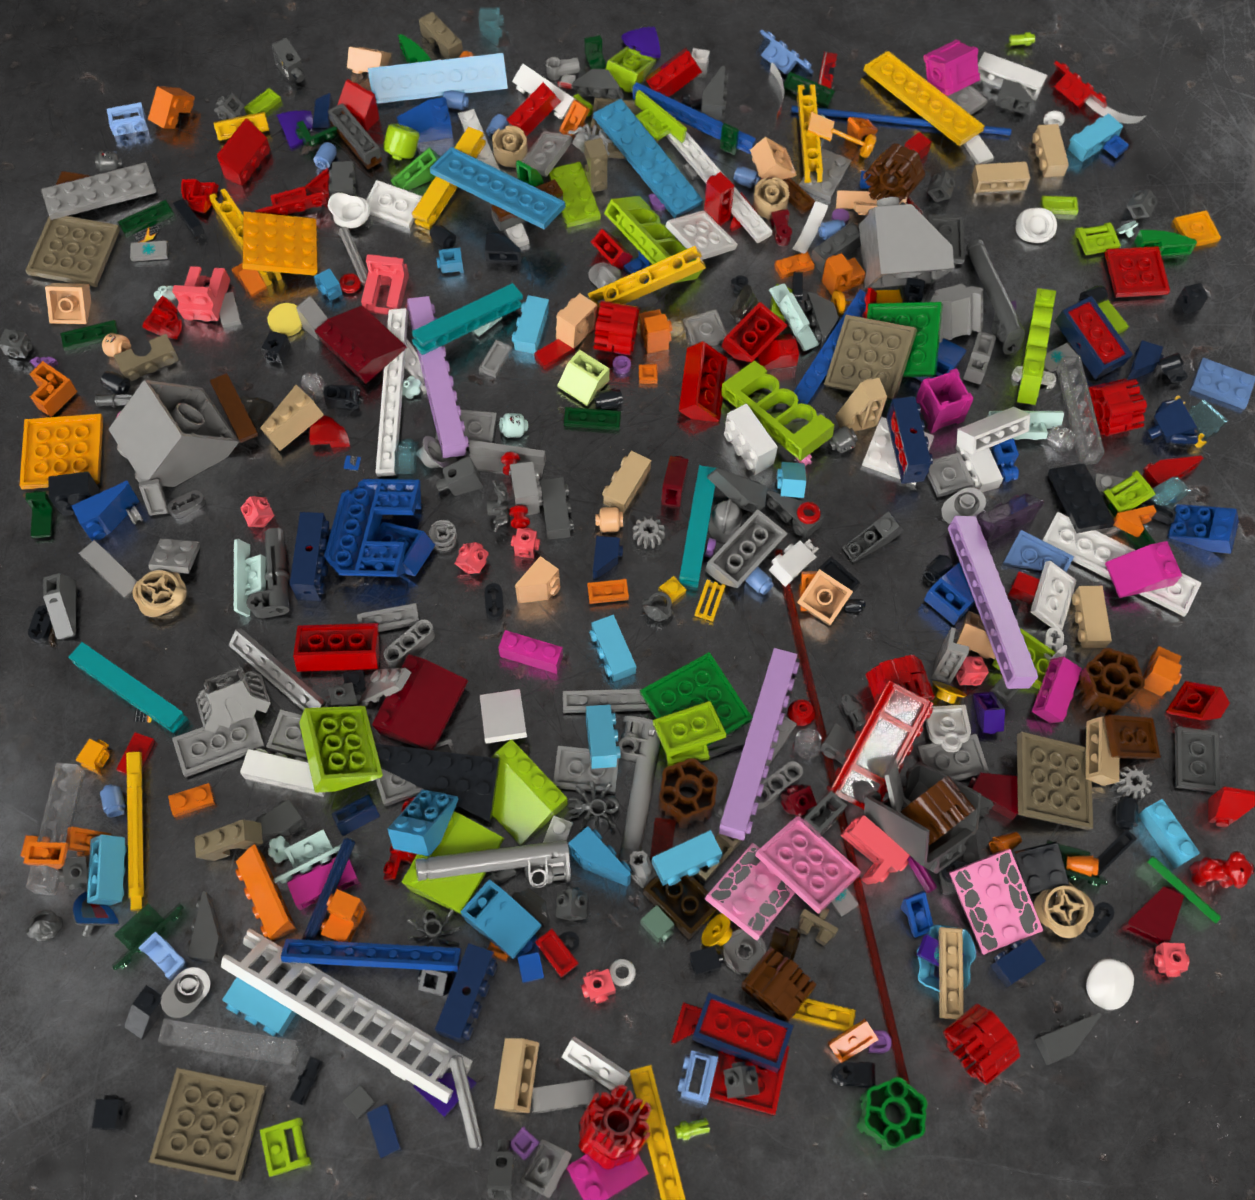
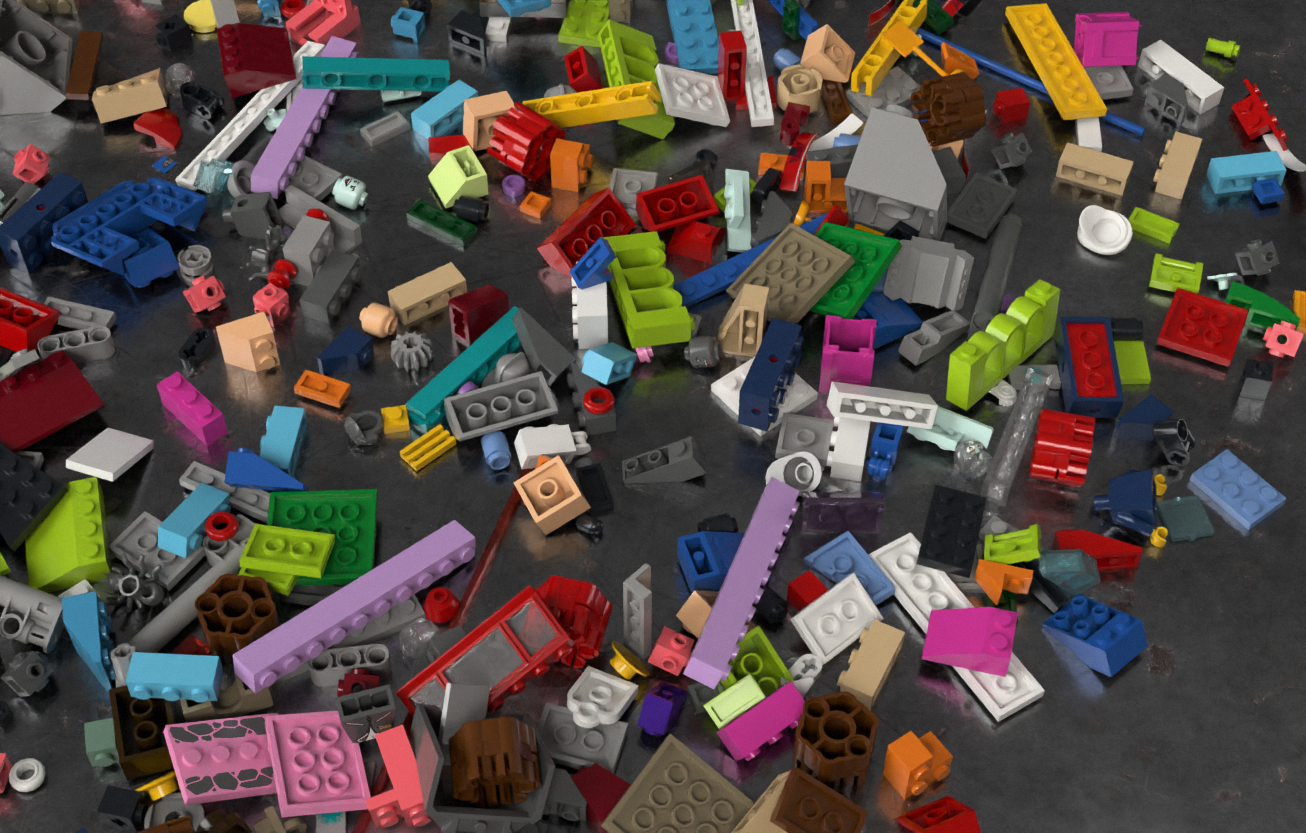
camera: 30 degrees right, 15 degrees down
white piece [1043,111,1065,127] -> none
none -> red piece [205,512,239,542]
none -> blue slope [224,448,309,492]
none -> blue slope [569,237,617,290]
none -> lime tile [703,673,767,729]
none -> red sticker [779,132,819,191]
none -> coral brick [1263,321,1304,358]

